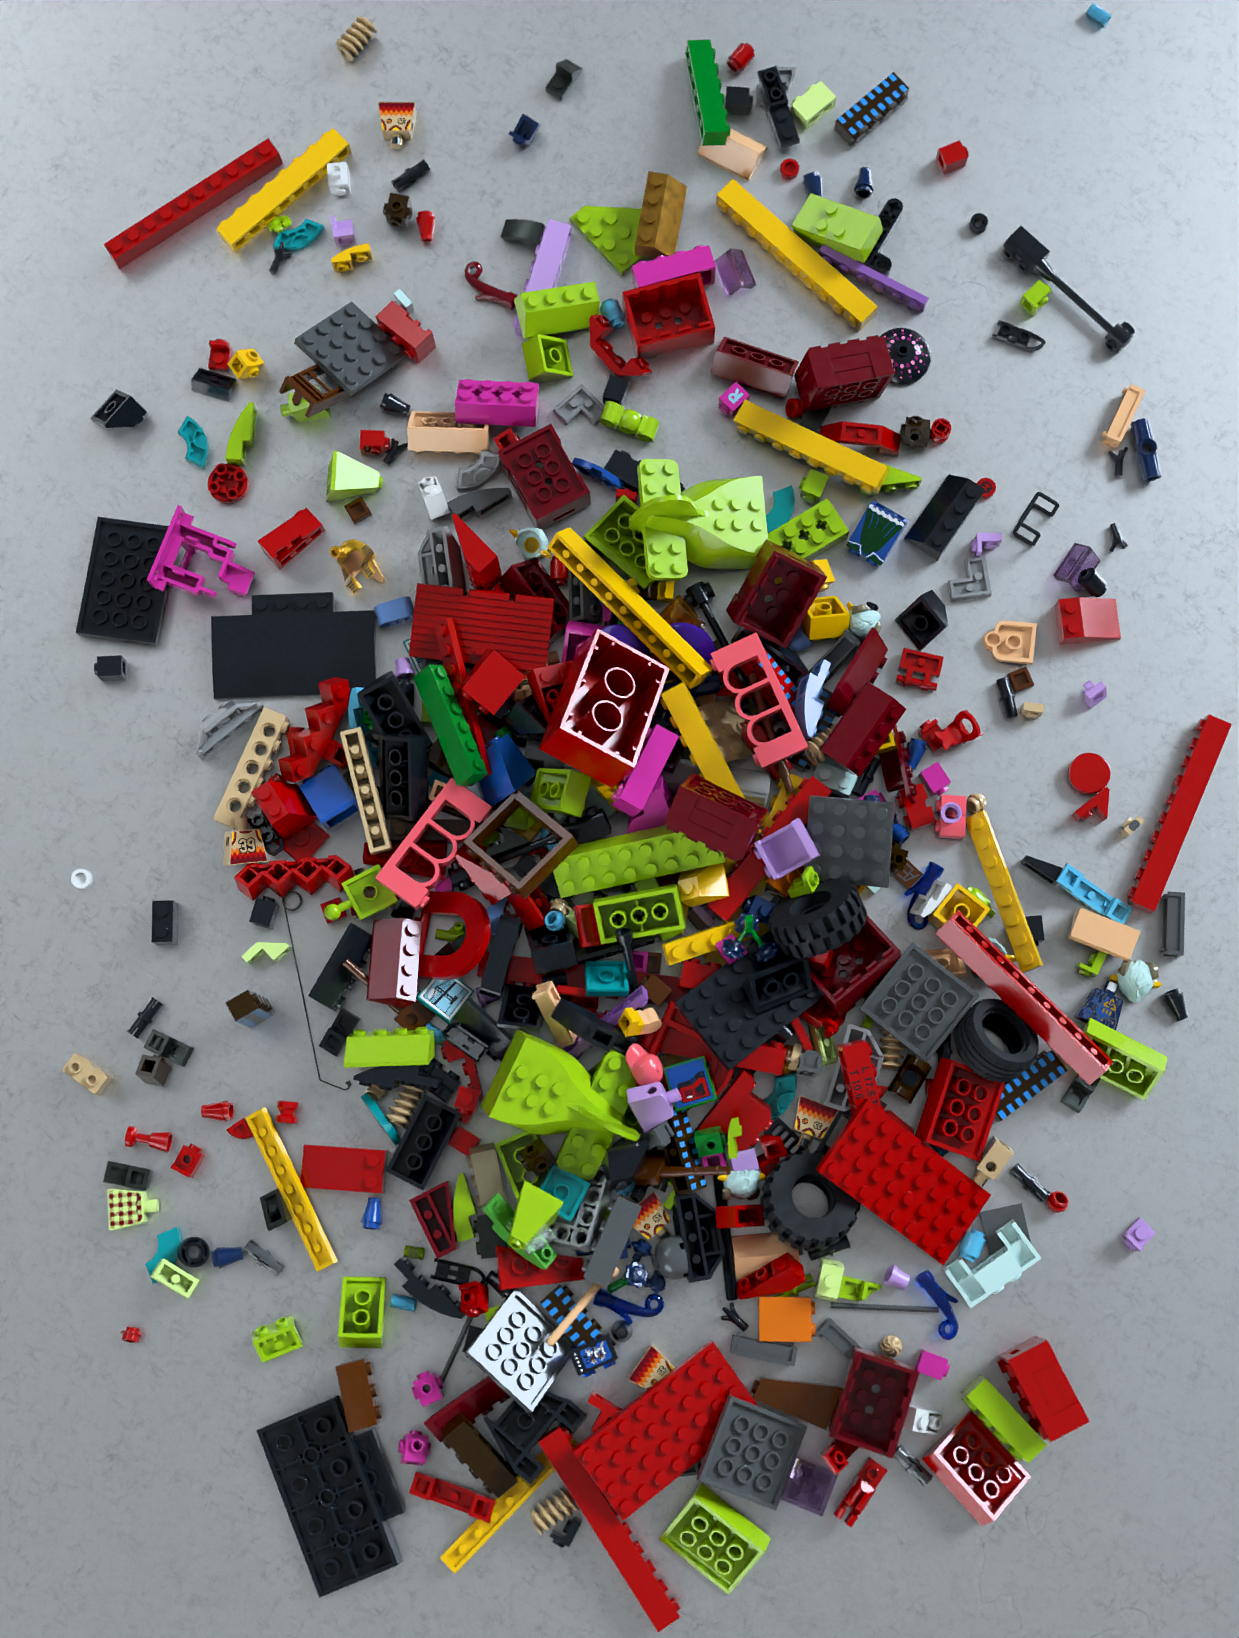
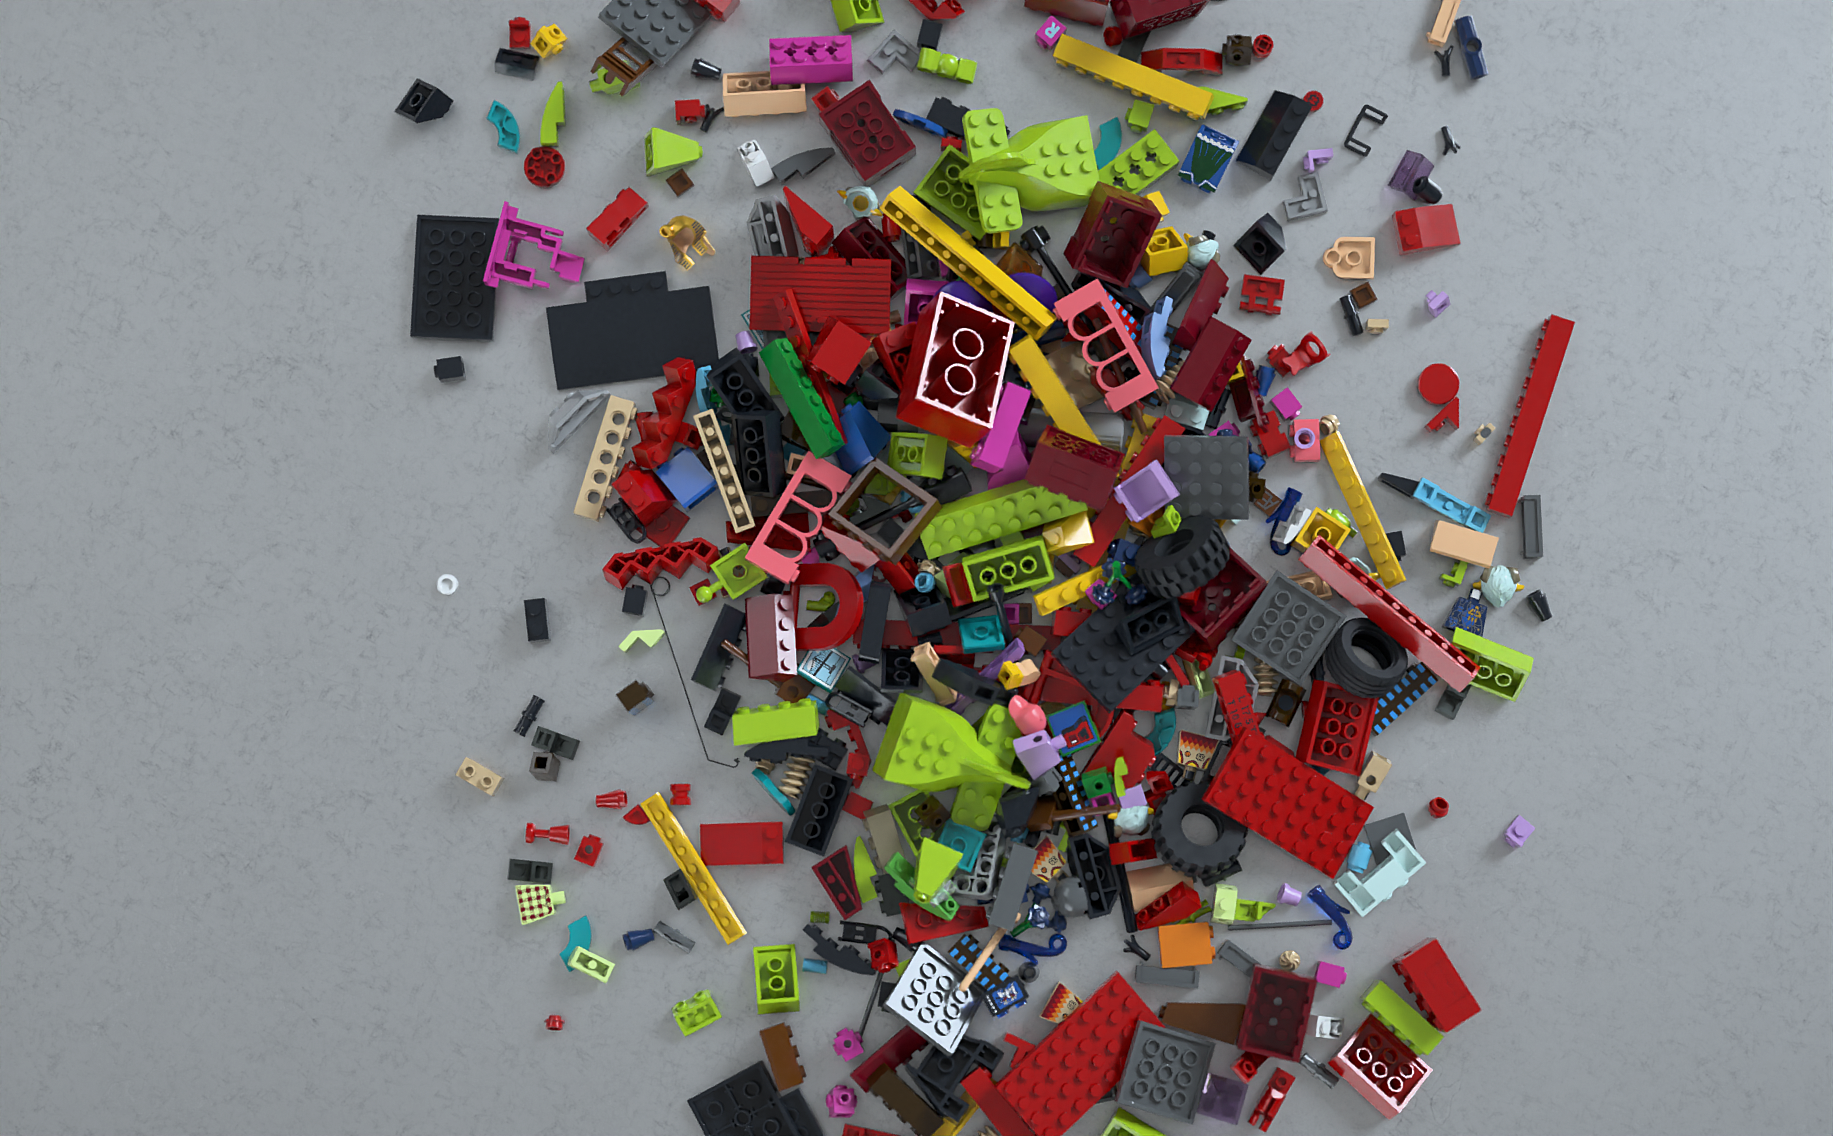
camera: 10 degrees left, 5 degrees up
black wheel [177,1237,210,1268] -> none
torso [223,817,268,866] -> none
blue cone [361,1197,382,1230] -> none
medium blue beam [374,597,414,628] -> none
light grey tile [457,450,499,489] -> none
black pin [1009,1163,1050,1203] -> none

